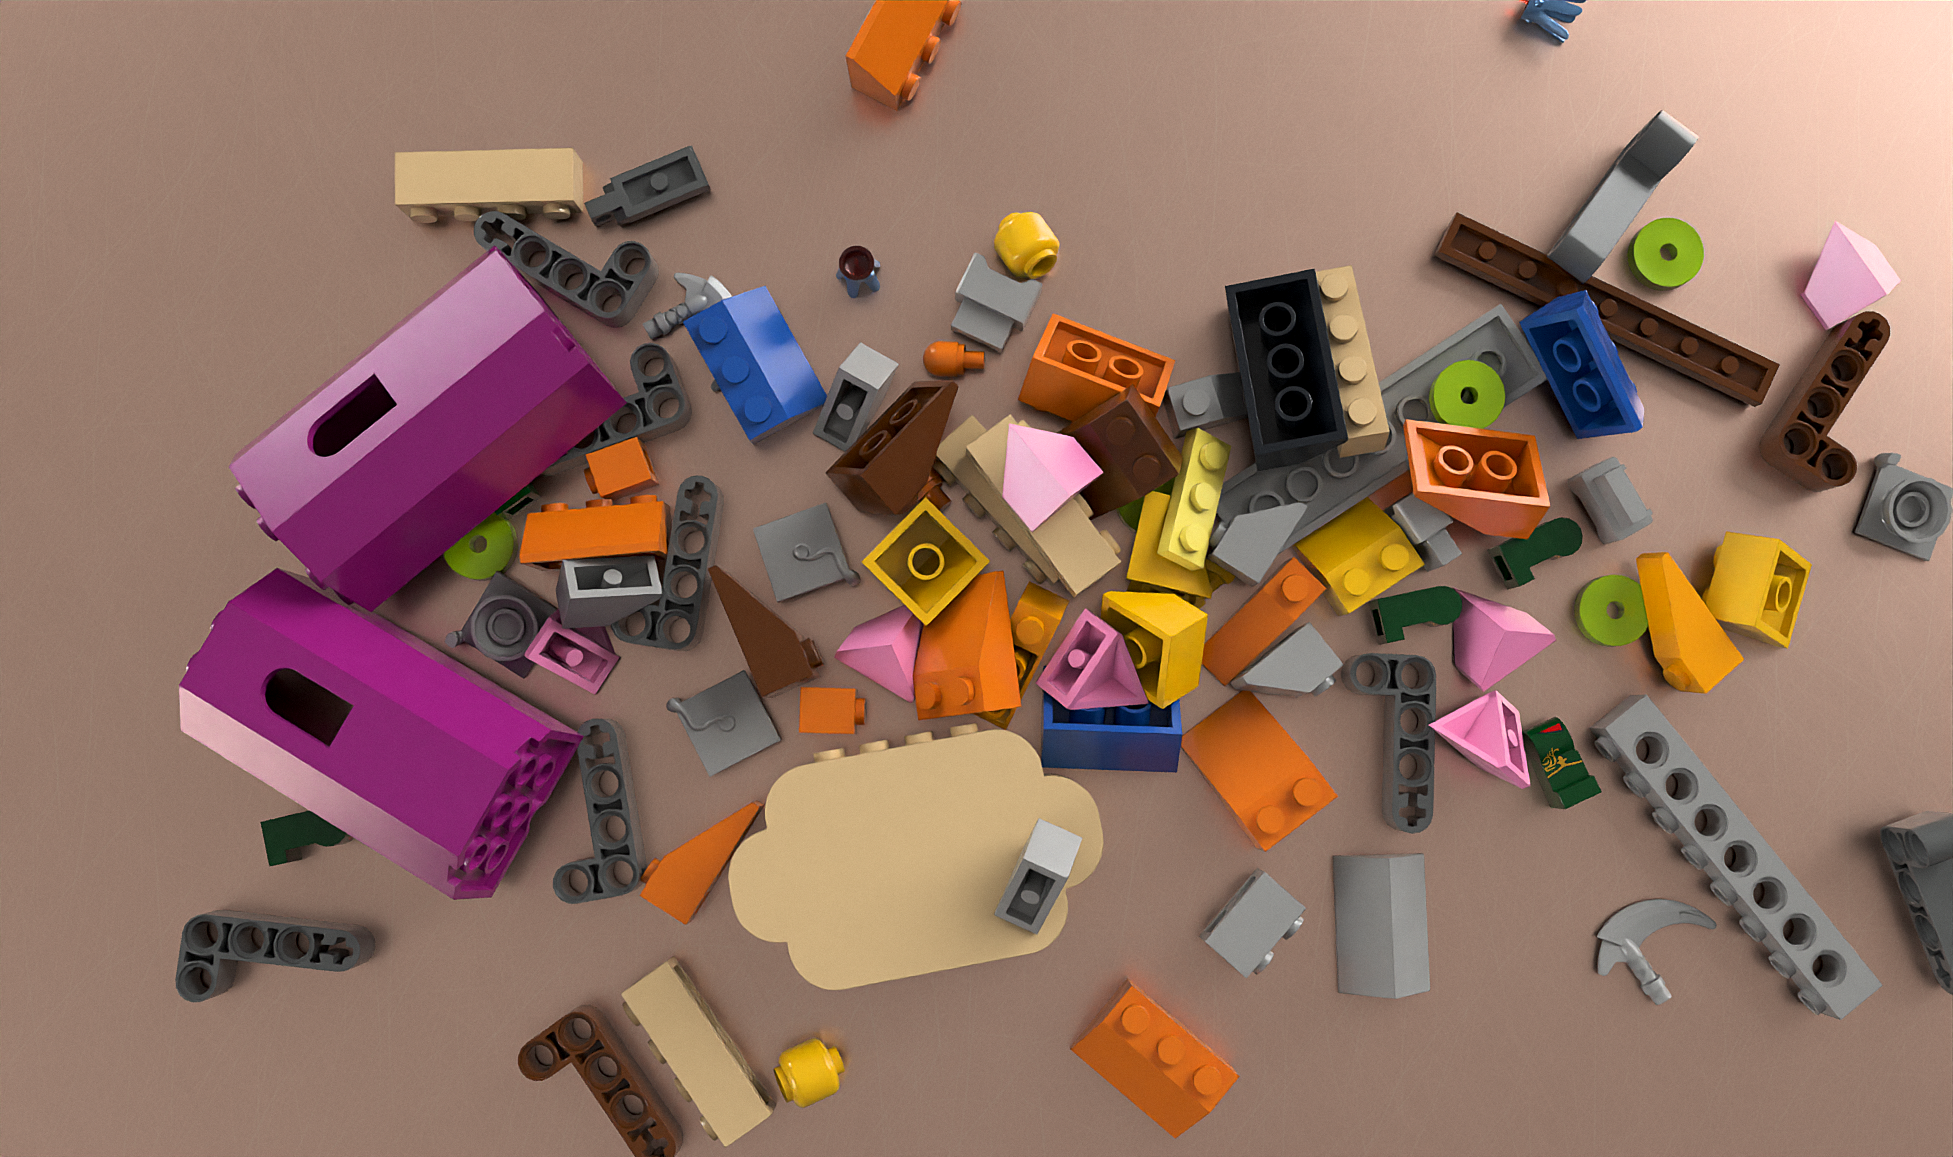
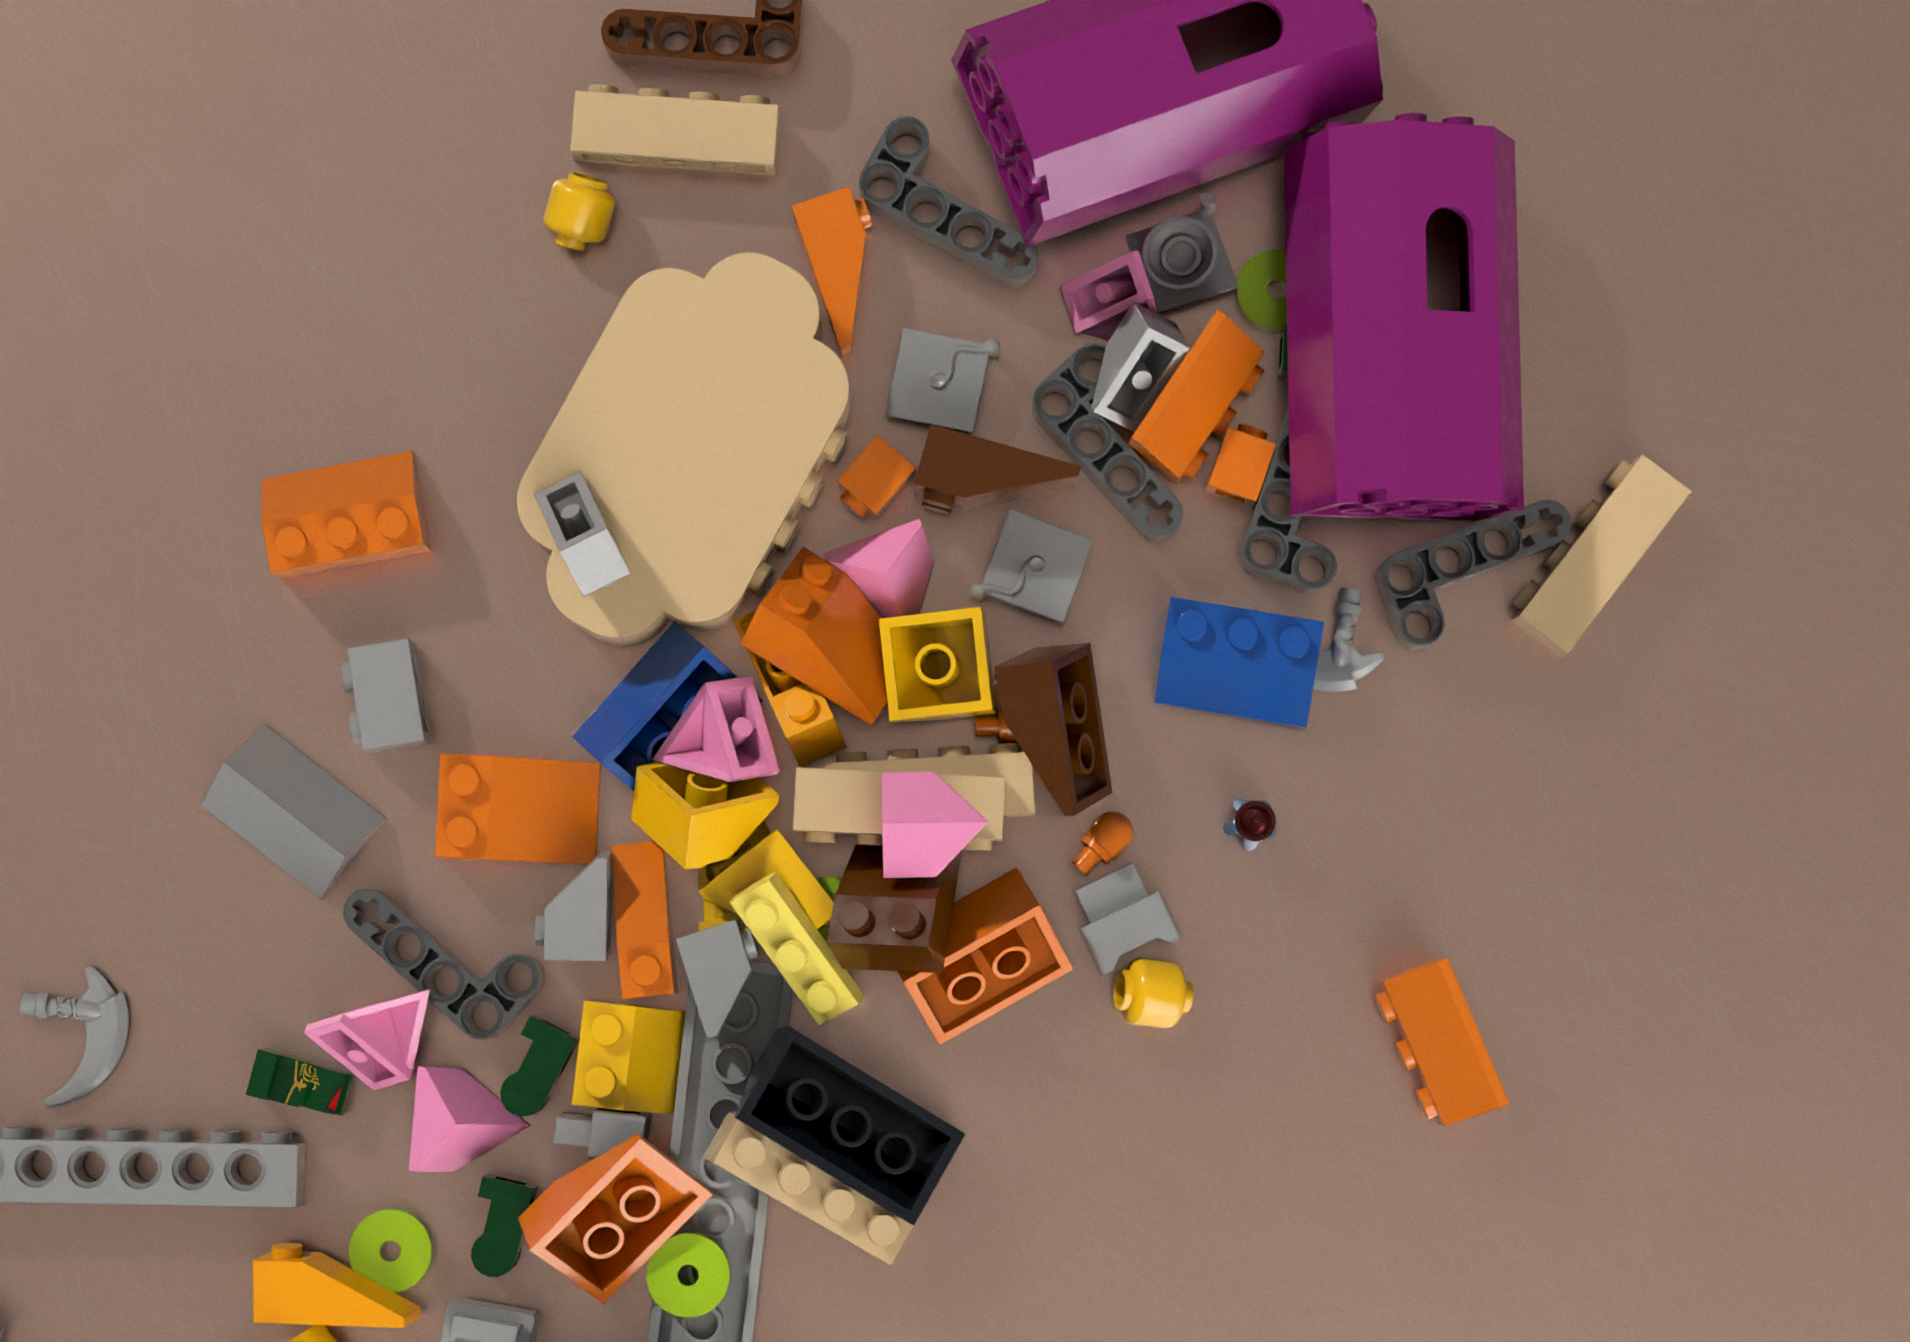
camera: 125 degrees right, 0 degrees up
dark grey hinge [584,146,711,226] -> none
light grey slope [813,342,899,452] -> none
light grey slope [1162,372,1248,439] -> none

